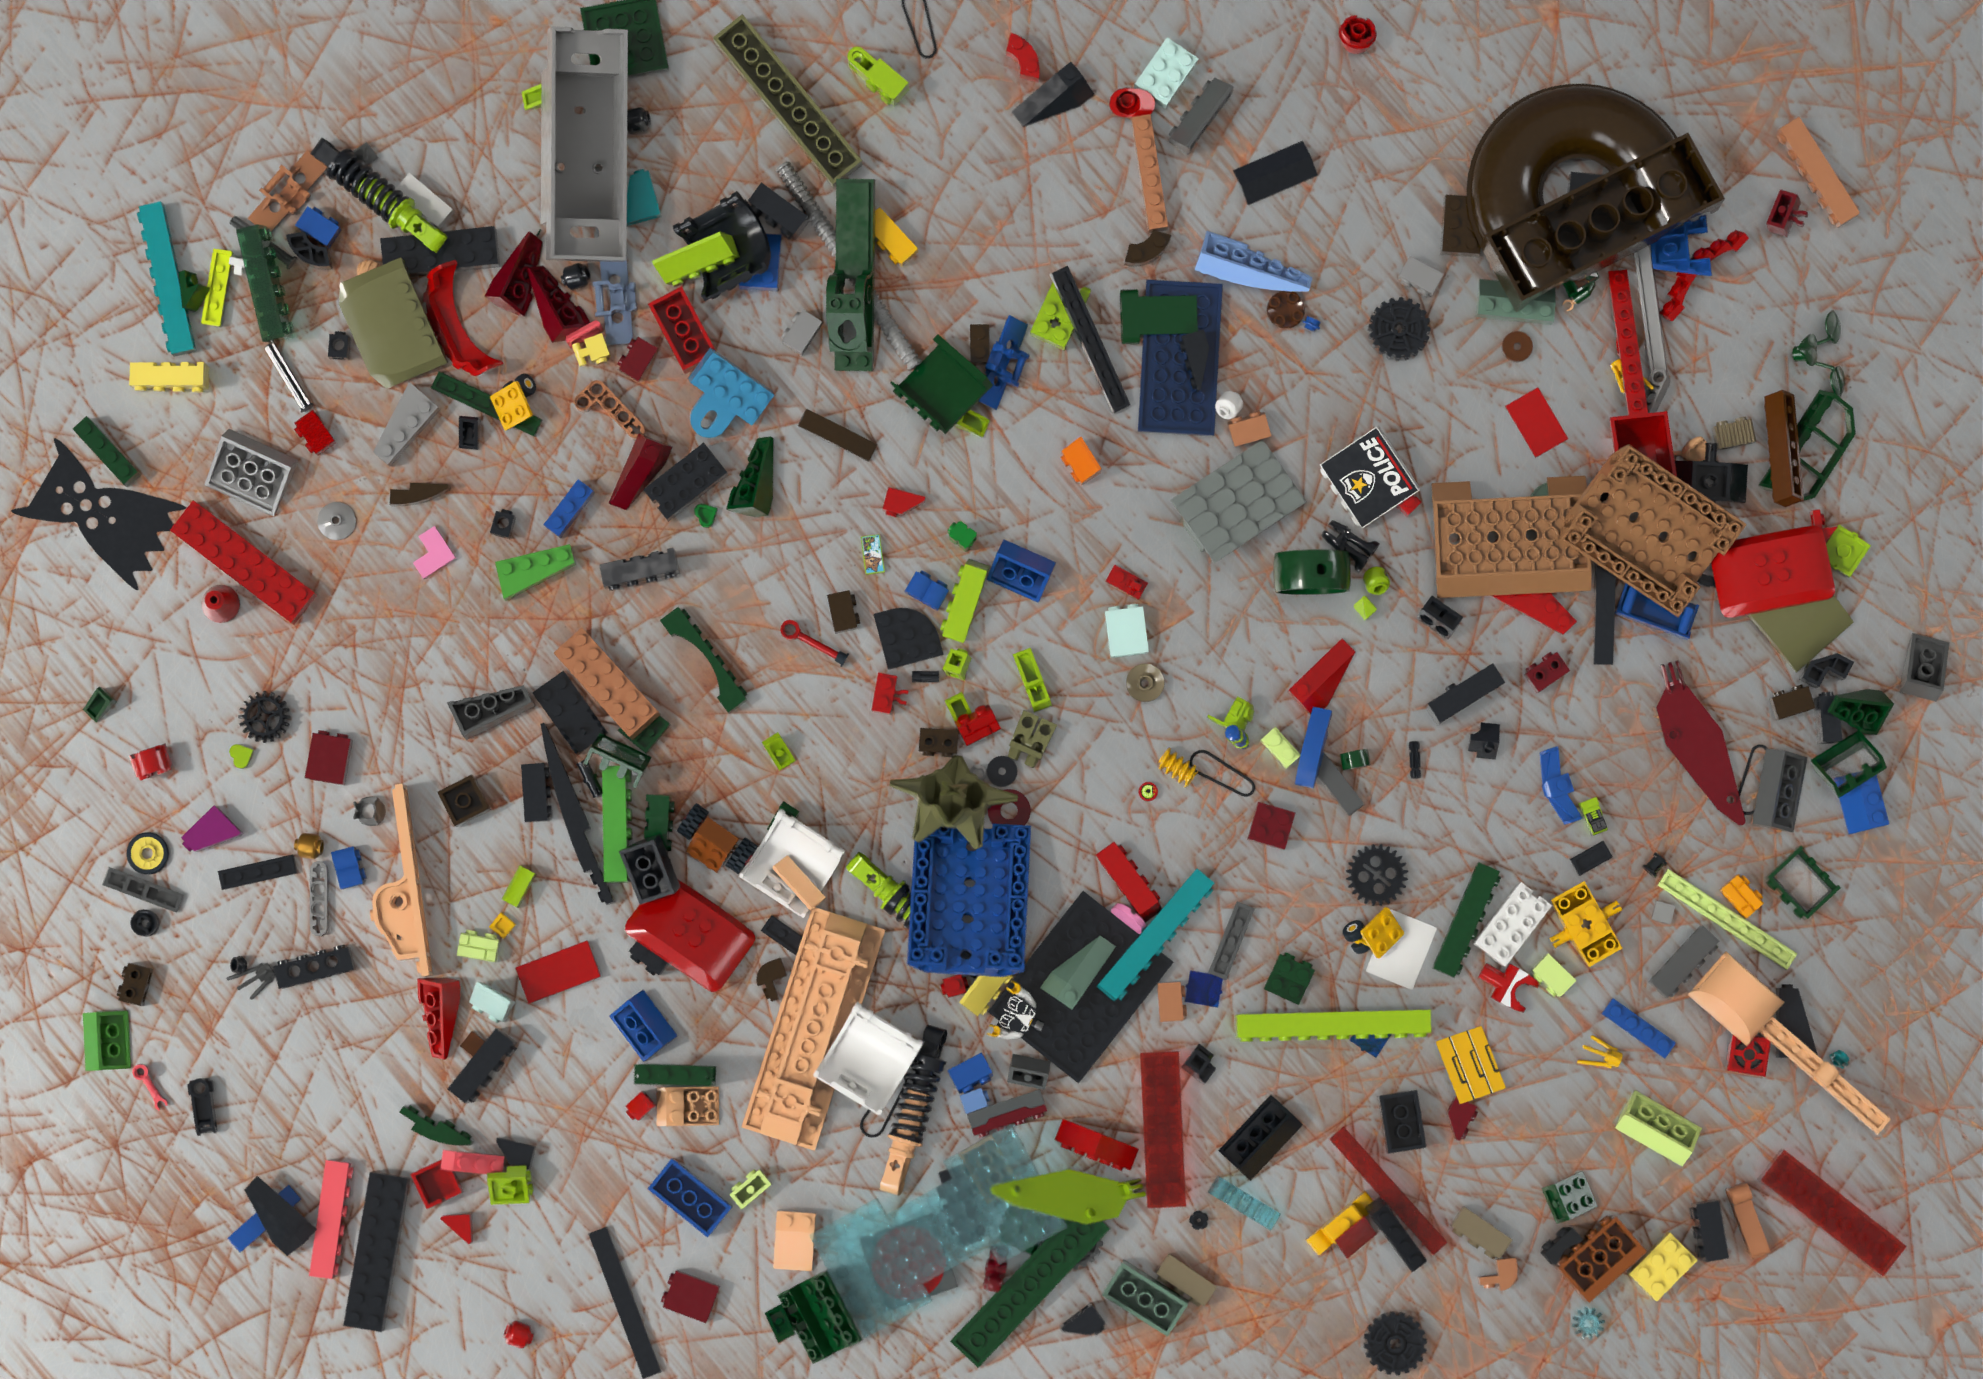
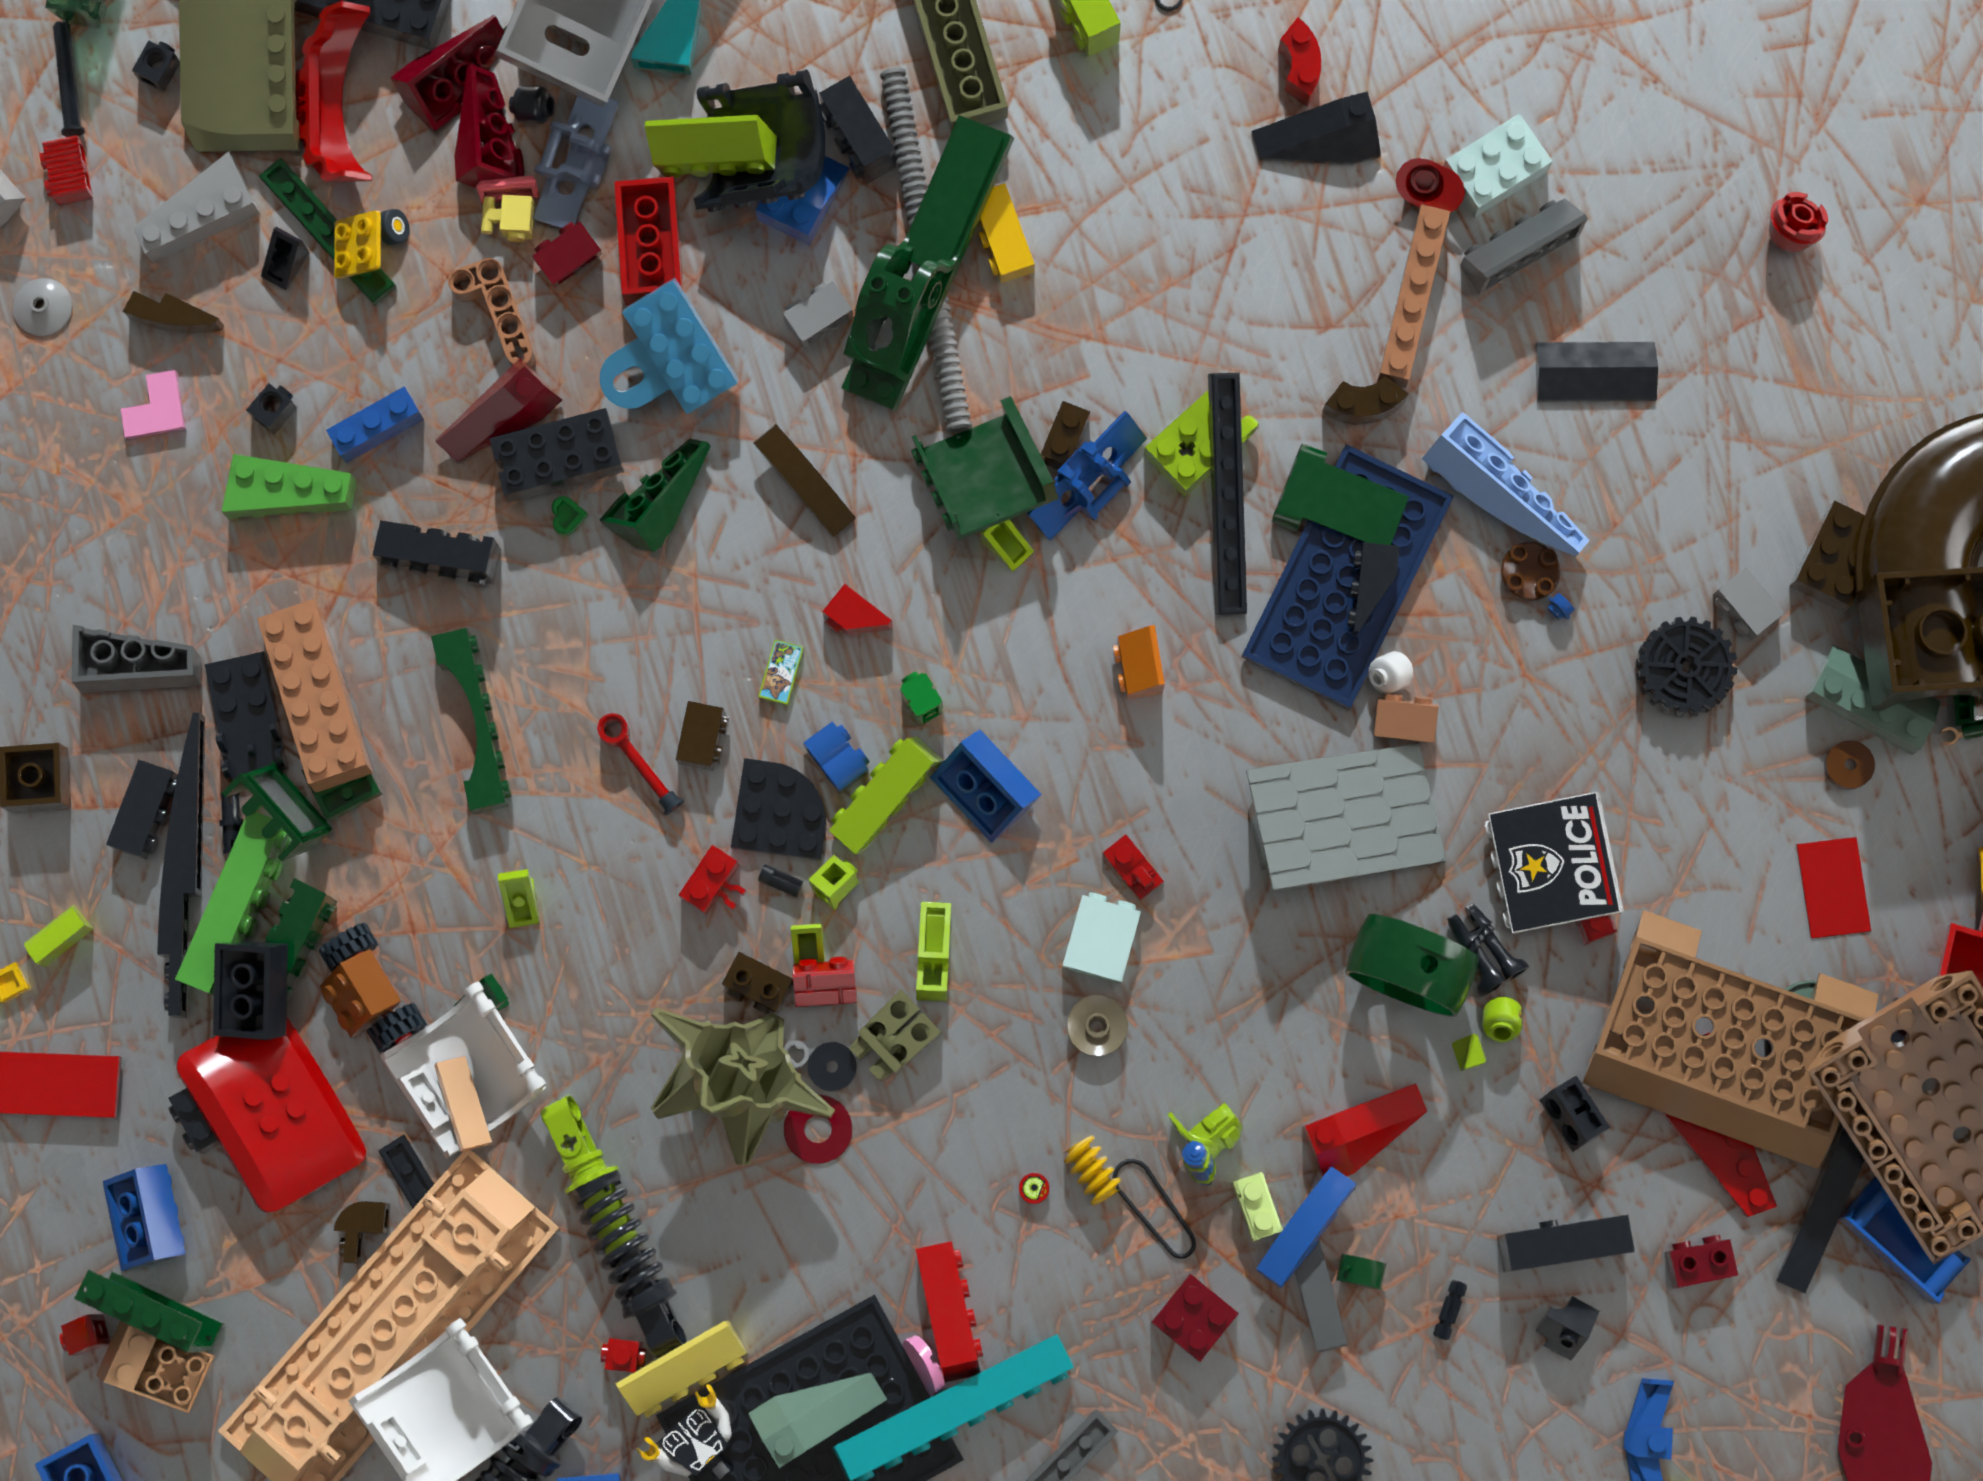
camera: 25 degrees right, 5 degrees down
blue slope [907,823,1031,977] -> none

